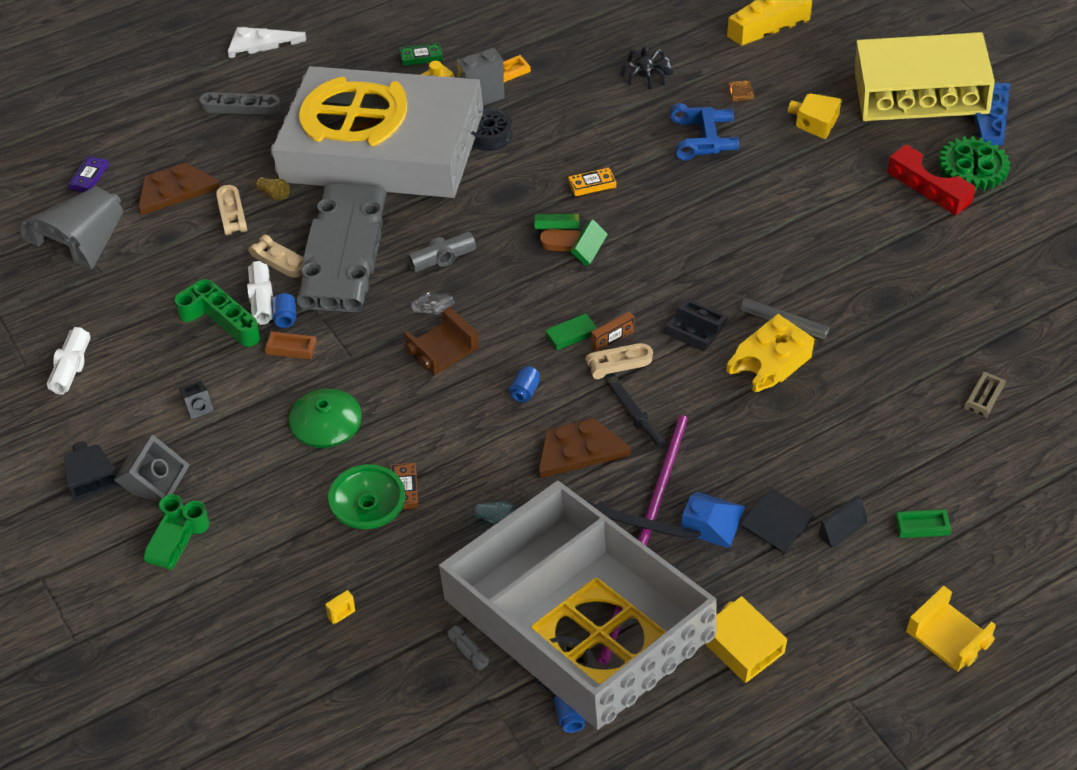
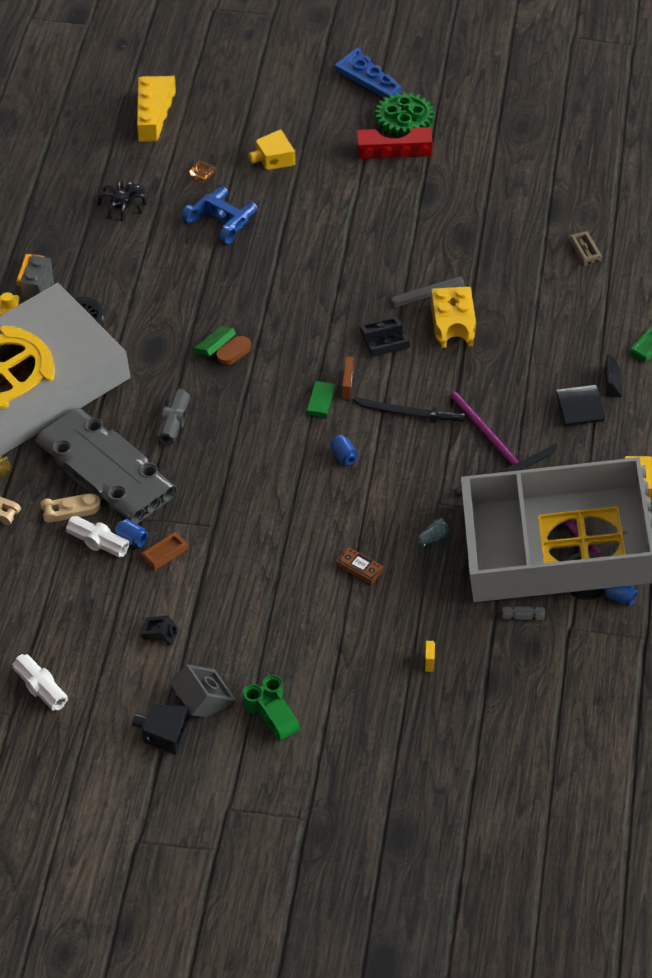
camera: 50 degrees left, 0 degrees up
green beam [175,279,260,347] -> none
green dish [288,388,362,448] -> none
green dish [328,464,405,529] -> none
reddish brown panel [404,306,479,376] -> none
clear tile [410,293,455,315] -> none
reddish brown wing [539,418,631,478] -> none
light orange tile [568,168,616,196] -> none
tile [570,219,608,266] -> none
tan plate [585,343,653,379] -> none
blue slope [681,492,745,548] -> none
light yellow brick [855,32,995,121] -> none

